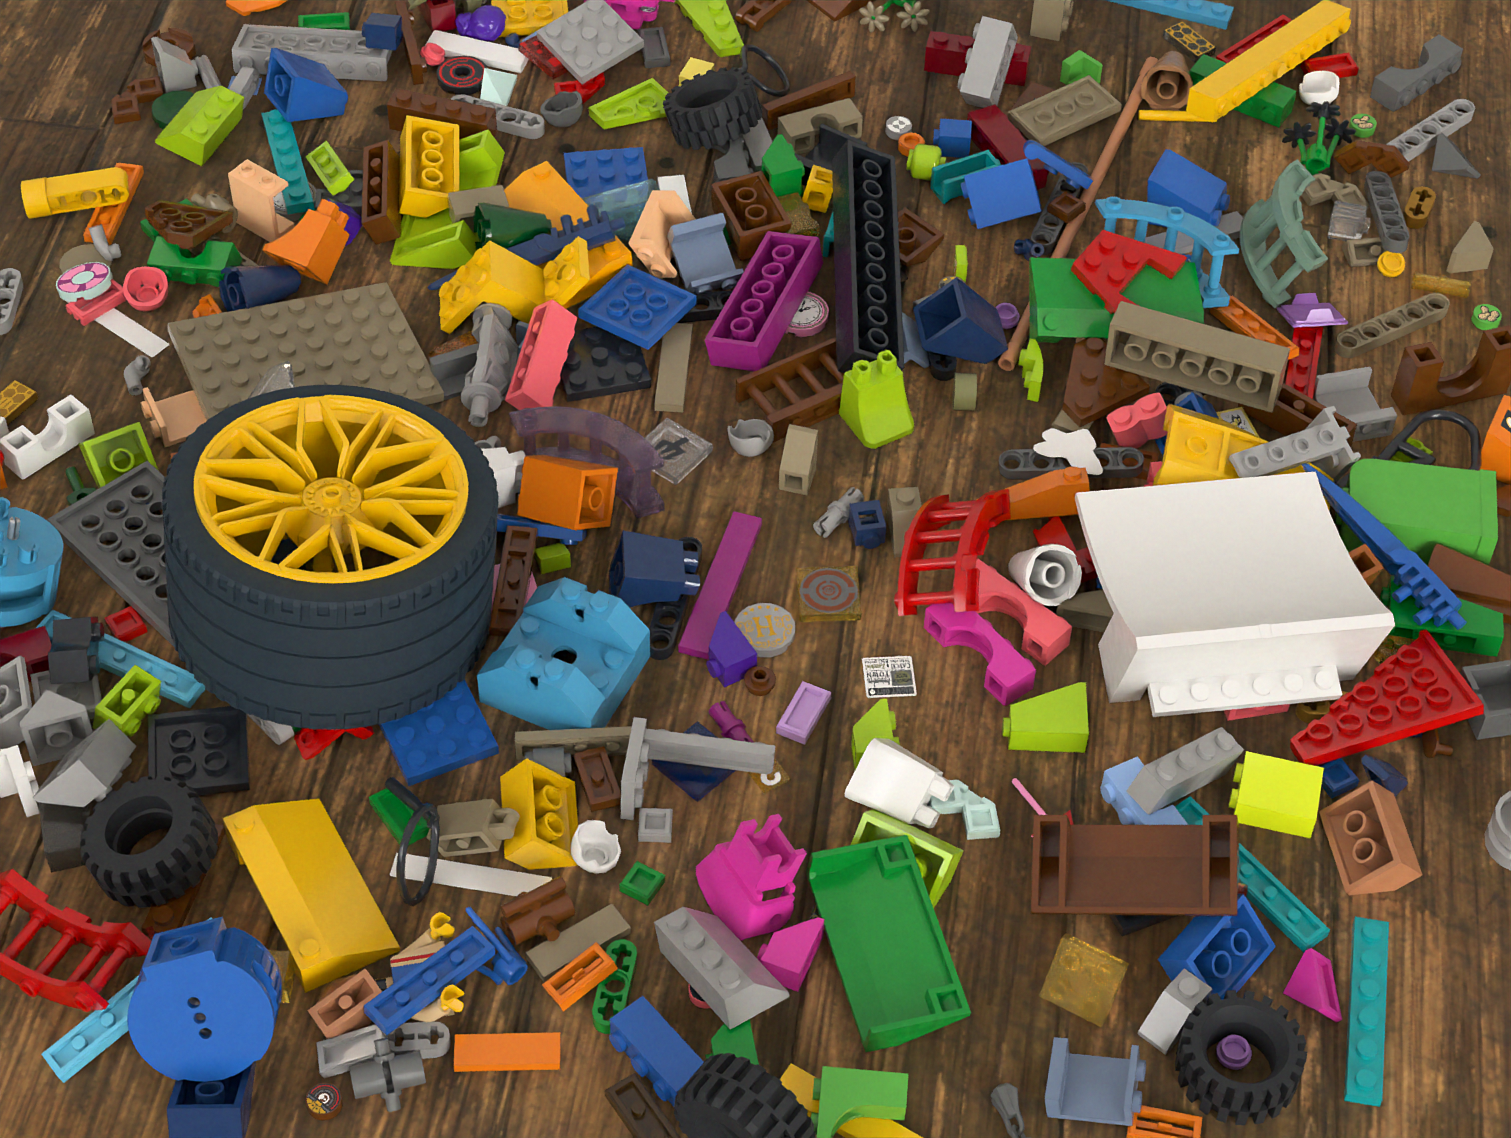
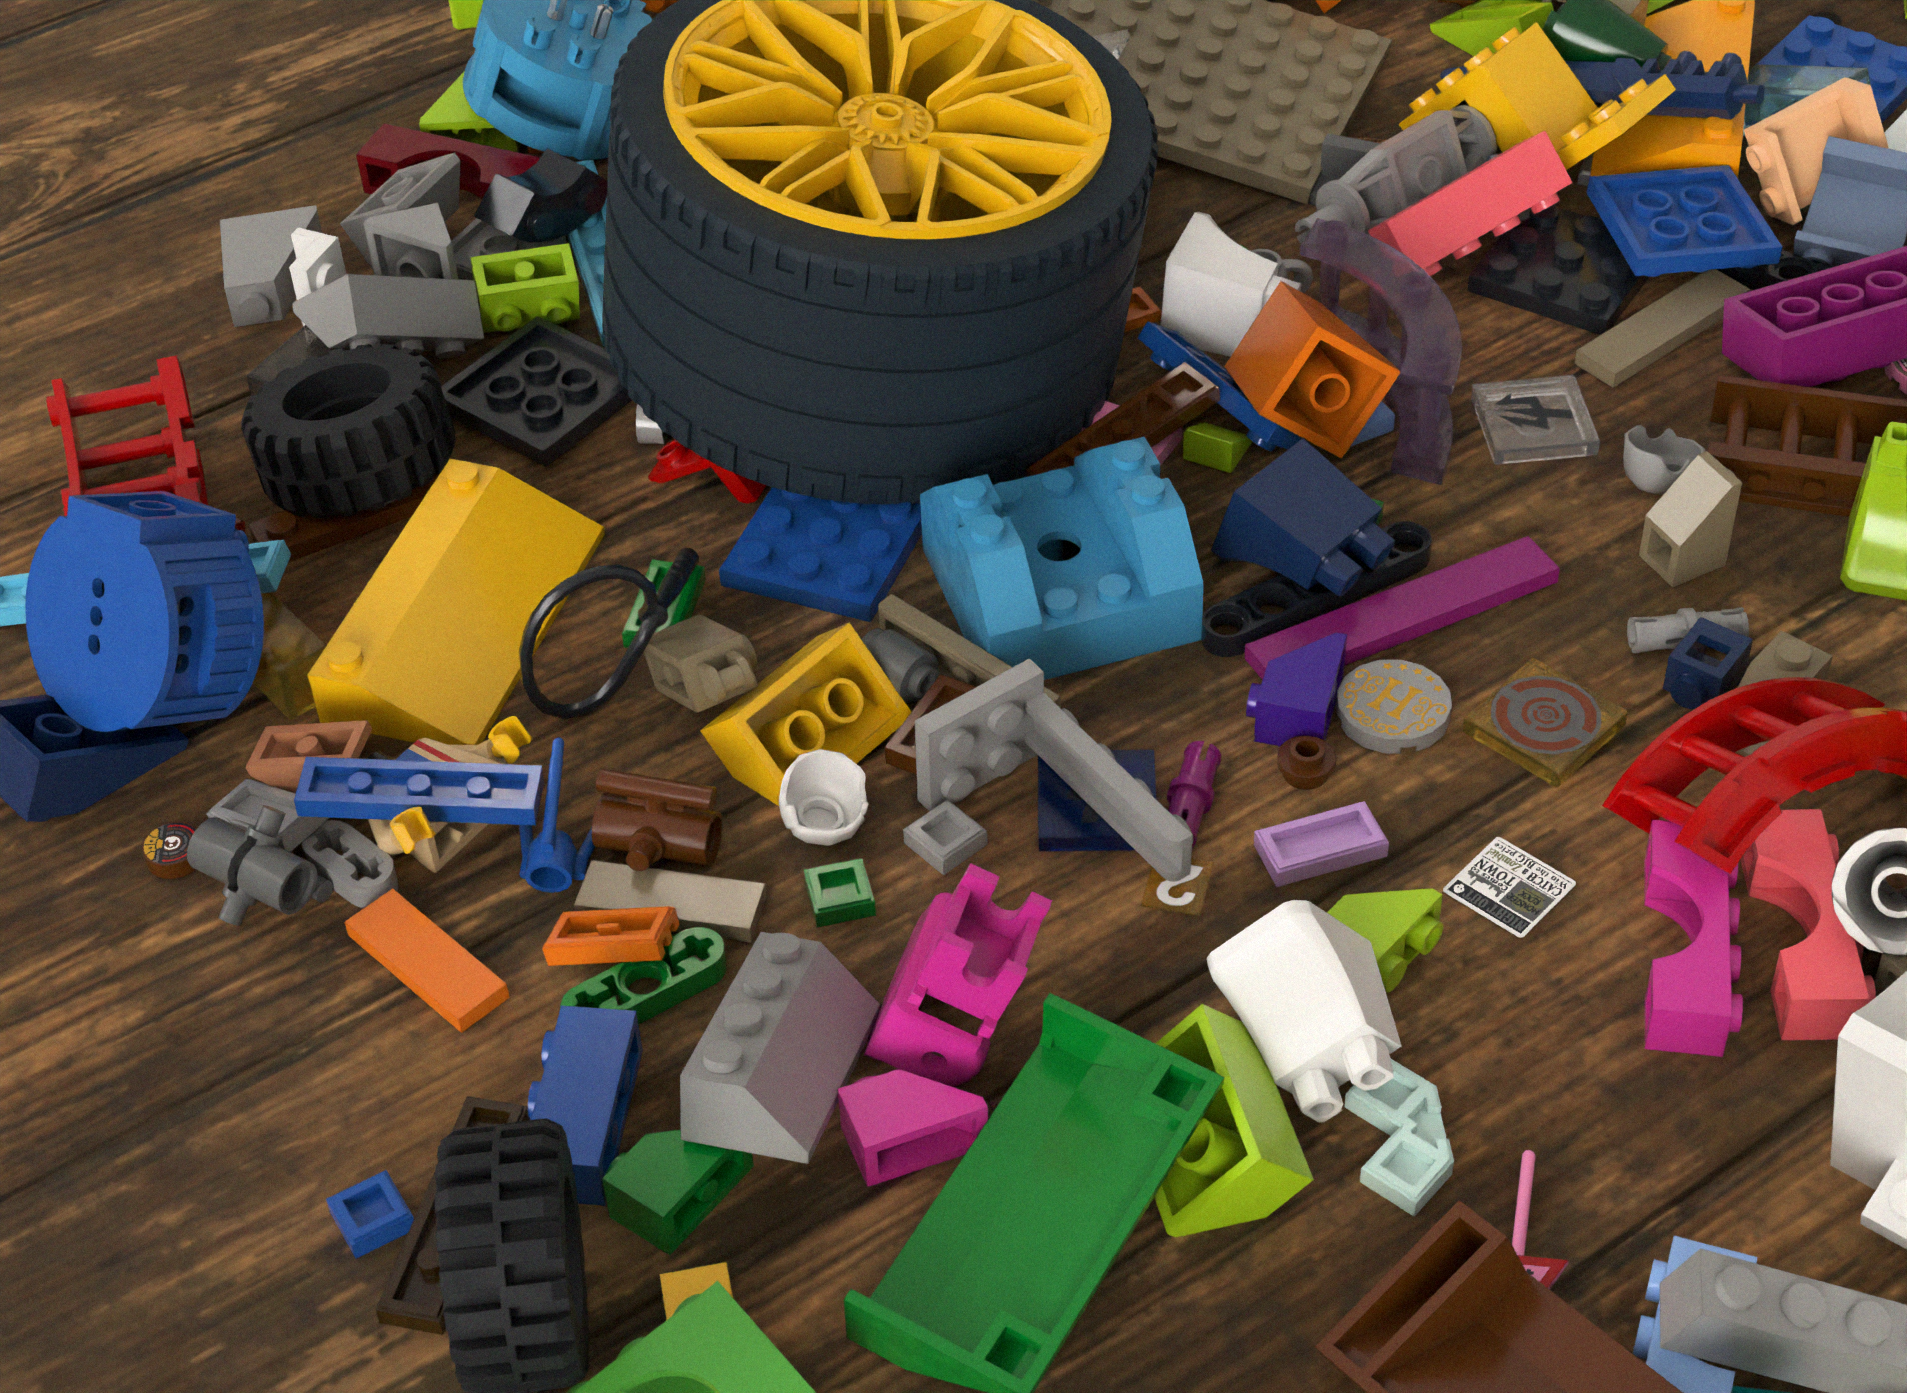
camera: 50 degrees right, 5 degrees down
white sticker [390,853,552,896] -> none
lime slope [1002,682,1089,753] -> none

